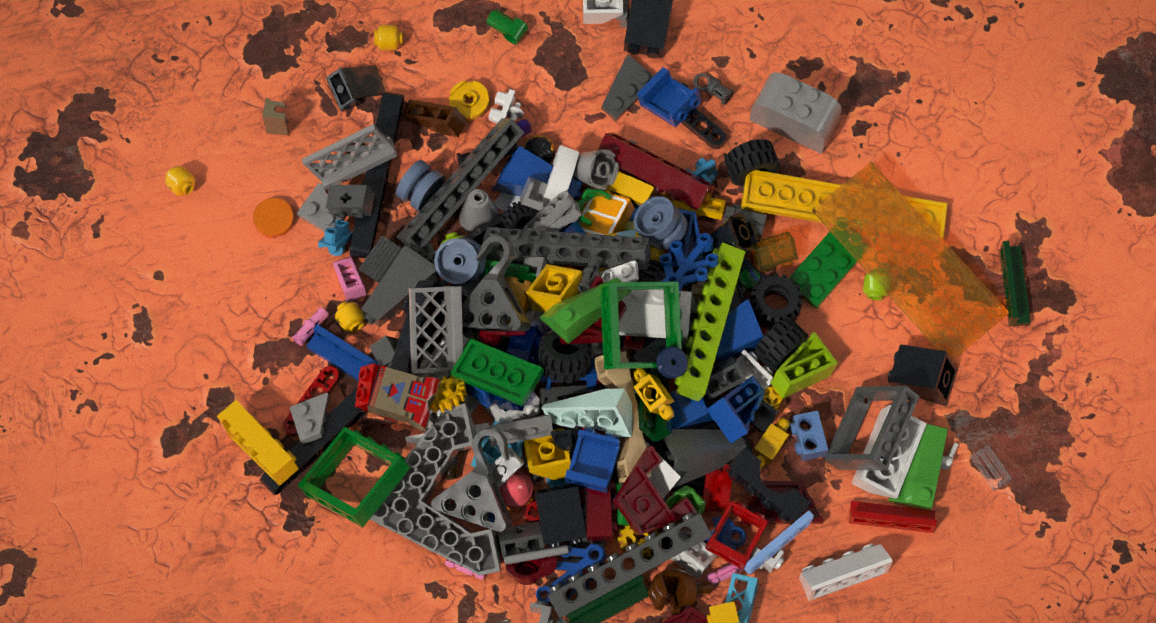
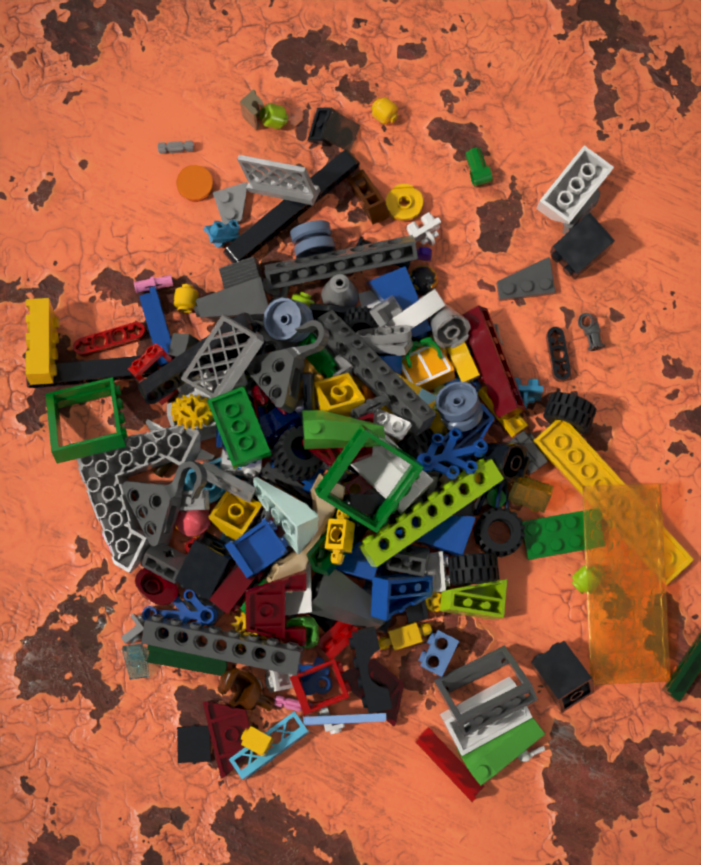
camera: 40 degrees right, 10 degrees up
yellow head [165,166,196,196] -> none
light grey wing [290,393,330,445] -> none
dark grey brick [326,185,375,218] -> none
bright pink slope [333,257,366,302] -> none
piece [367,365,441,431] -> none
light grey bar [504,545,568,565] -> none
black tile [551,430,573,451] -> none
blue panel [637,67,702,128] -> none
dark blue piece [656,346,688,379] -> none
light grey brick [750,72,842,154] -> none
white slope [799,544,893,601] -> none
clear tile [970,445,1012,491] -> none
none -> light grey axle [158,140,194,154]
none -> lime head [259,103,288,130]
none -> black pin [301,372,317,416]

